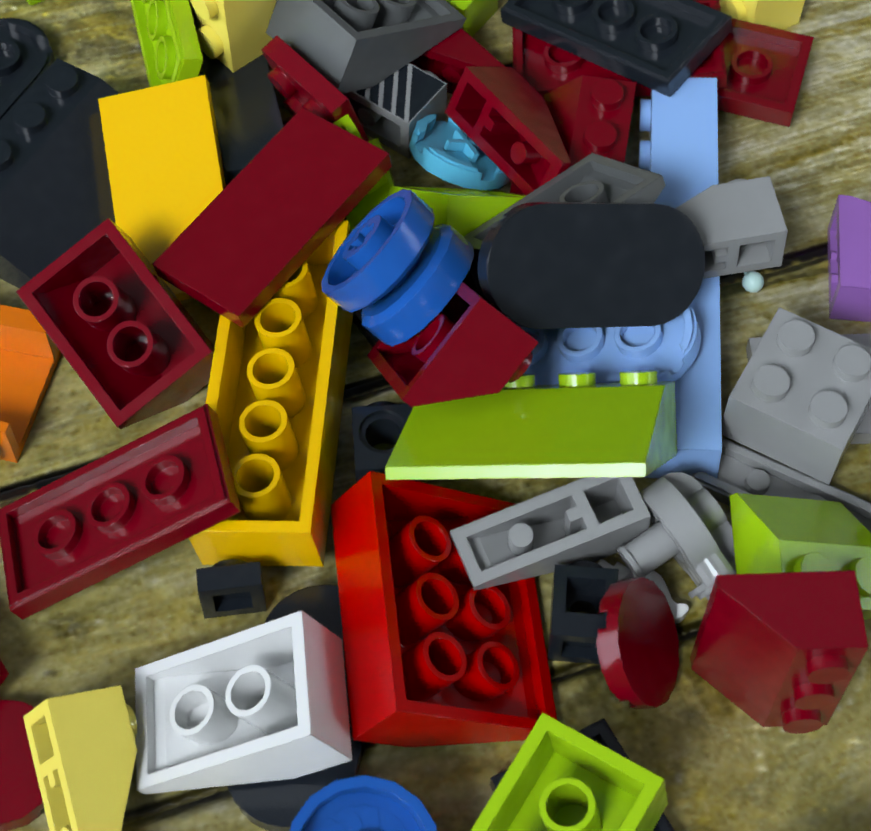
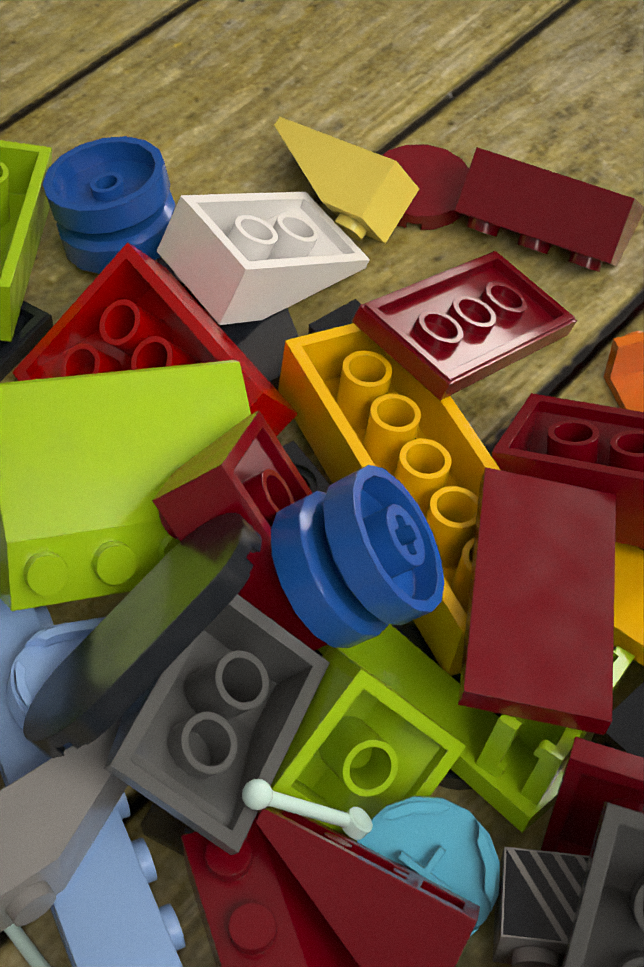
camera: 150 degrees right, 5 degrees down
none -> light aqua hinge [242,779,373,840]

